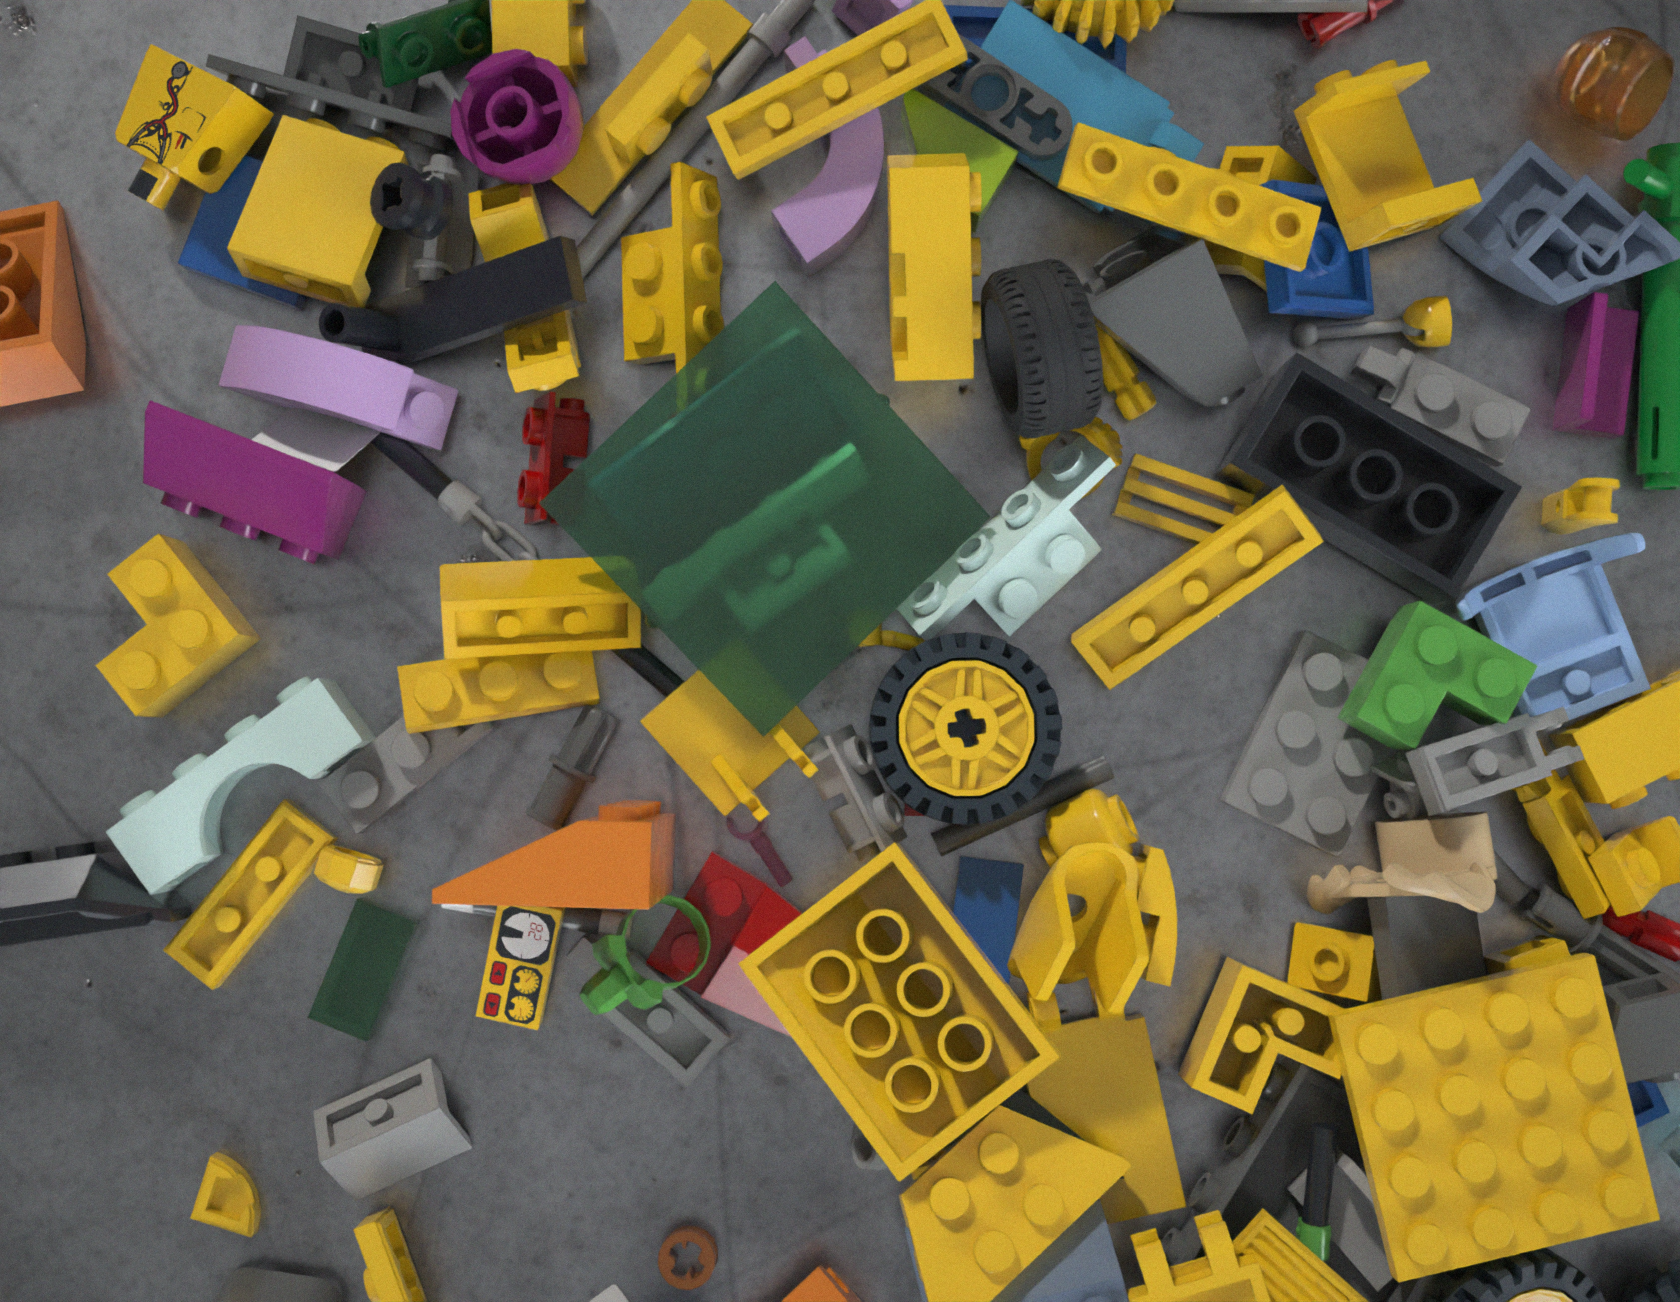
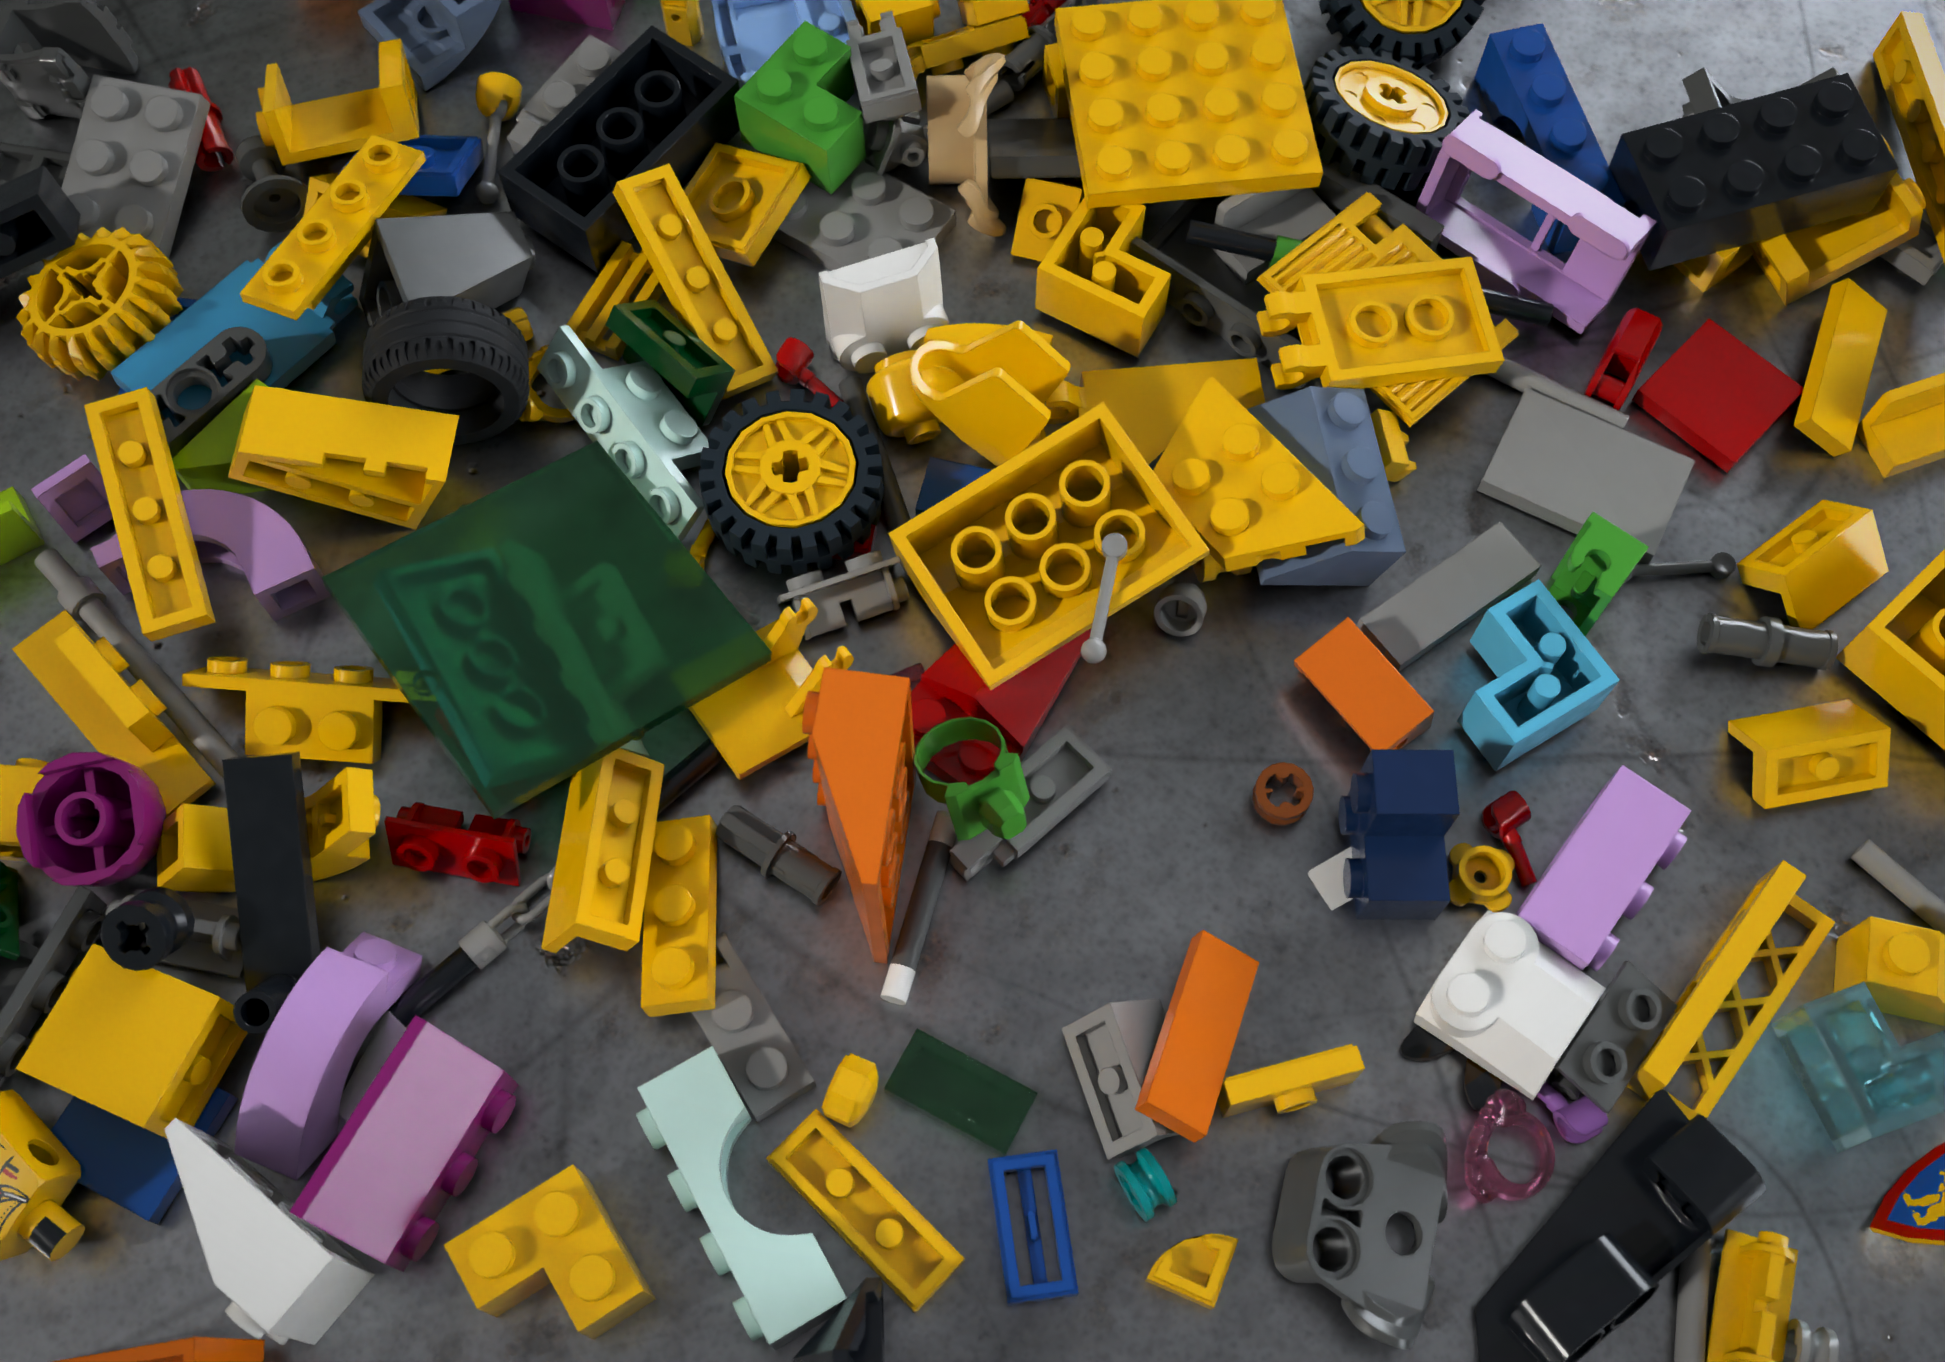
camera: 85 degrees left, 20 degrees down
tile [476,906,566,1030] -> none
none -> white slope [164,1118,375,1345]
none -> dark grey piece [235,135,308,232]
none -> dark green panel [605,299,735,427]
none -> yellow tile [684,143,811,267]
none -> red hand [775,337,844,407]
none -> white slope [818,238,950,374]
none -> blue tile [987,1149,1079,1306]
none -> light grey hinge [1081,533,1128,664]
none -> teal bush [1114,1147,1177,1222]
none -> orange tile [1135,930,1259,1143]

